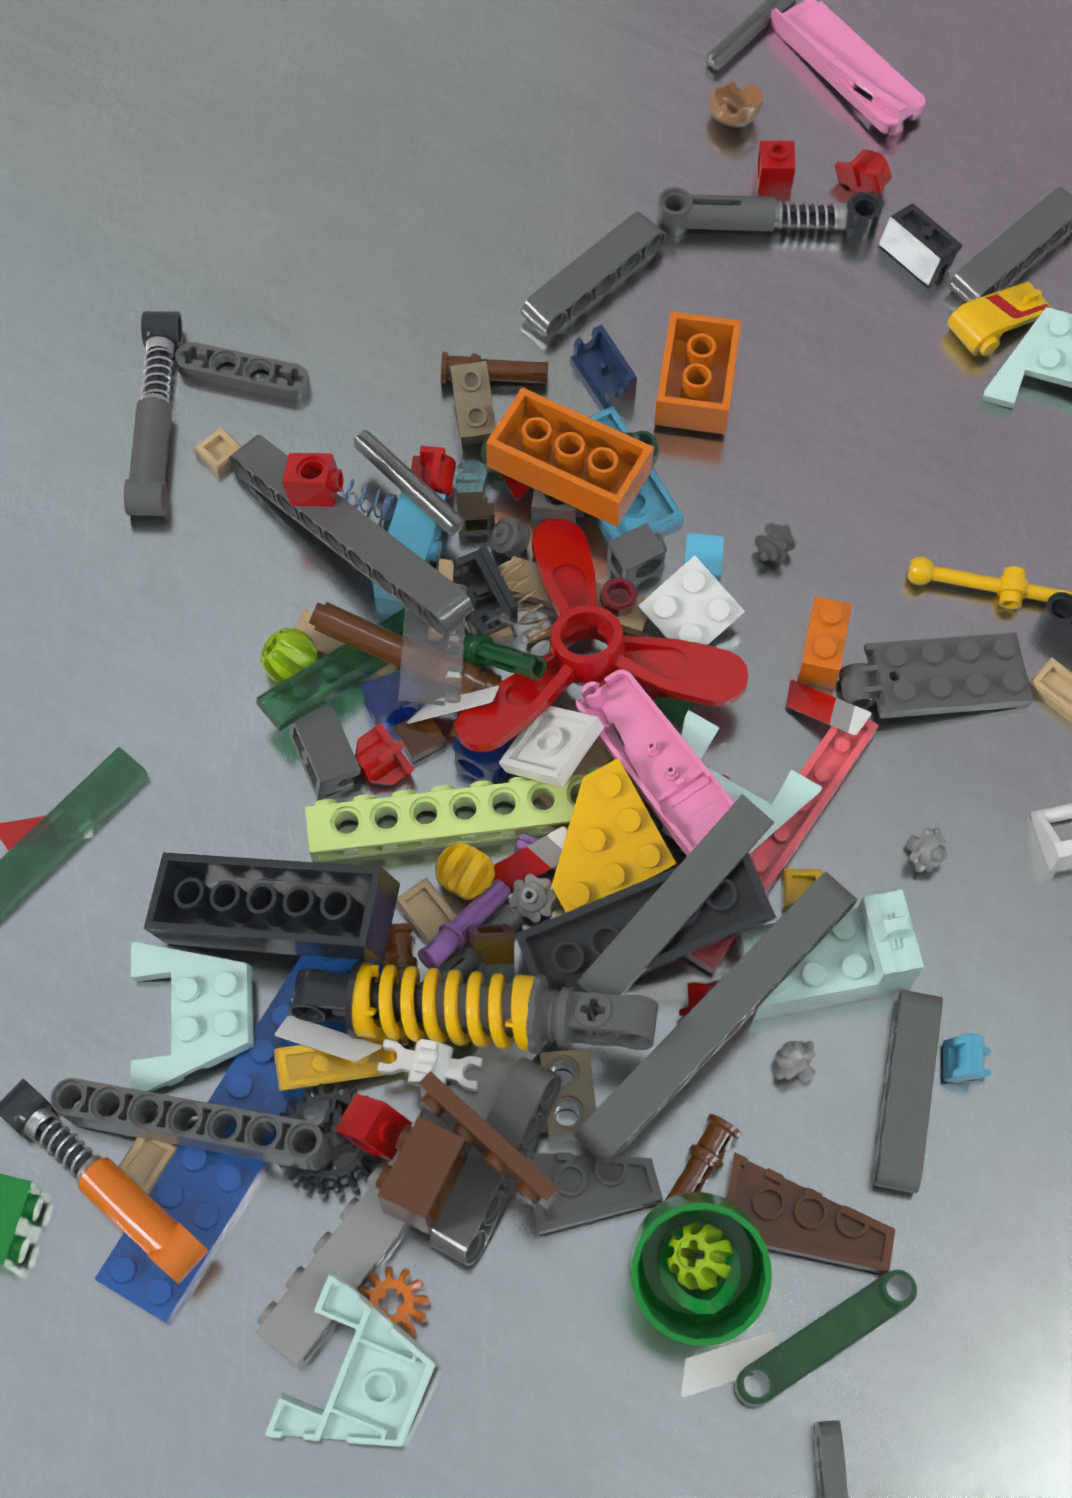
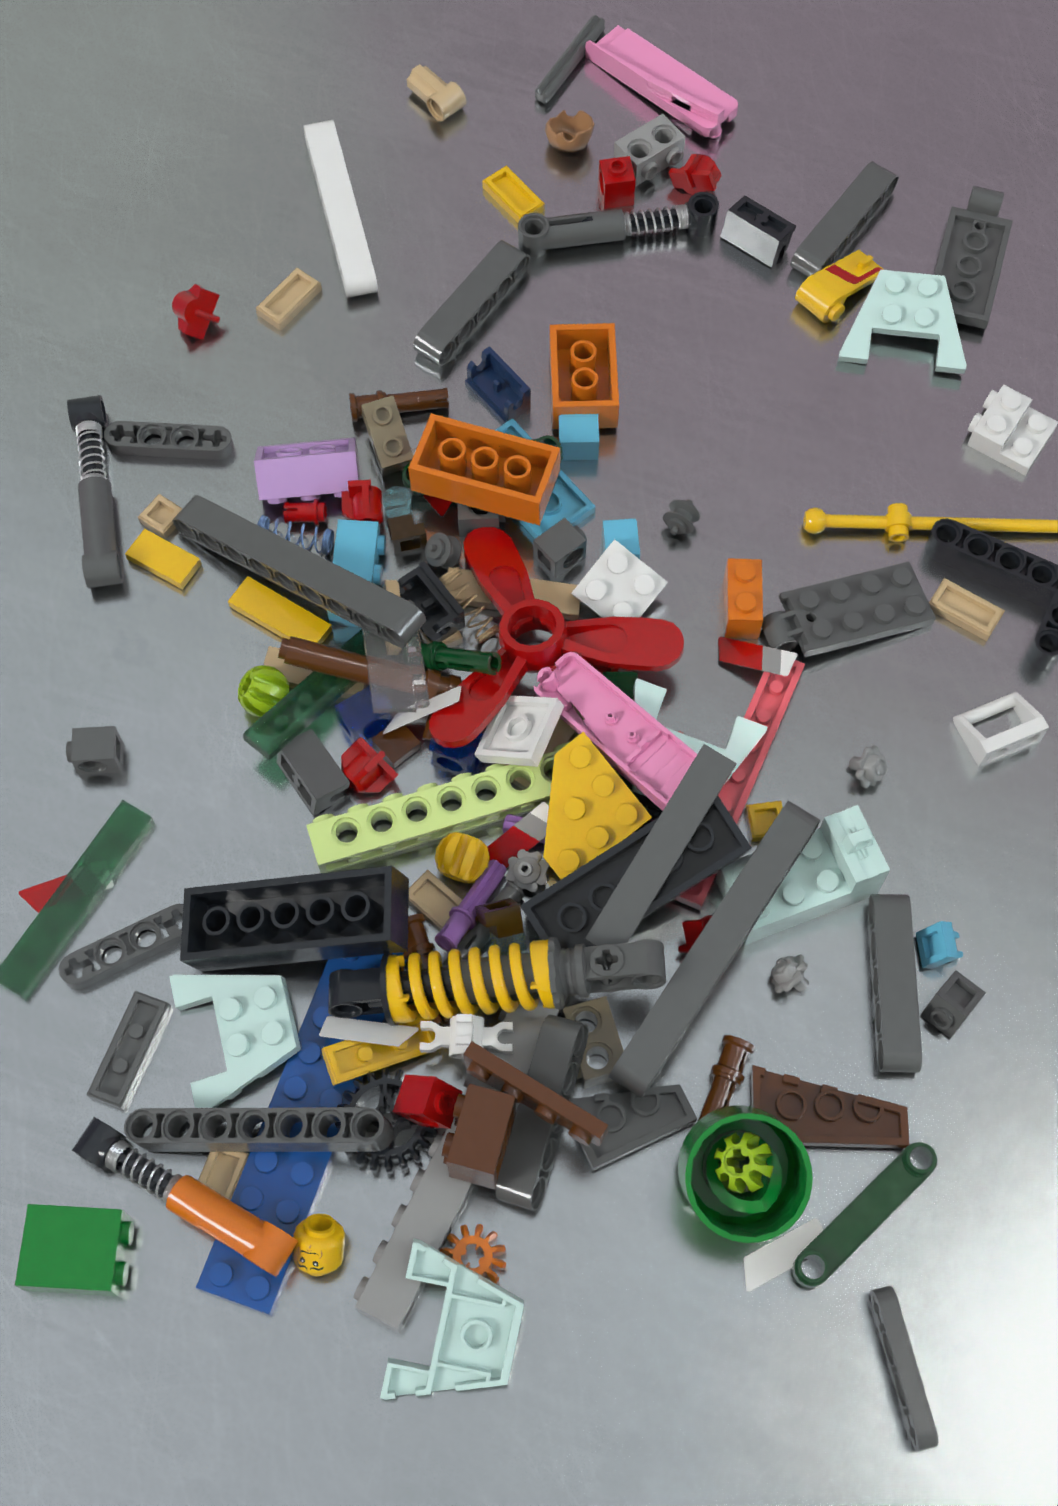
camera: 10 degrees left, 0 degrees up
red brick [282,453,344,507] -> none
dark grey axle [354,430,464,536] -> none
dark red tile [600,577,638,617] -> none
none -> dark grey beam [58,904,183,989]
none -> dark grey brick [66,726,122,775]
none -> dark grey tile [86,991,171,1111]
none -> yellow tile [125,528,202,590]
none -> red piece [172,284,220,340]
none -> yellow tile [228,576,332,644]
none -> lavender slope [254,437,359,504]
none -> tan tile [256,268,322,331]
none -> red pin [283,499,327,526]
none -> yellow head [292,1214,345,1276]
none -> white beam [303,120,378,298]
none -> tan piece [407,64,467,122]
none -> yellow tile [482,165,545,223]
none -> medium azure panel [559,414,599,461]
none -> light grey brick [613,114,686,187]
none -> dark grey bracket [921,970,986,1038]

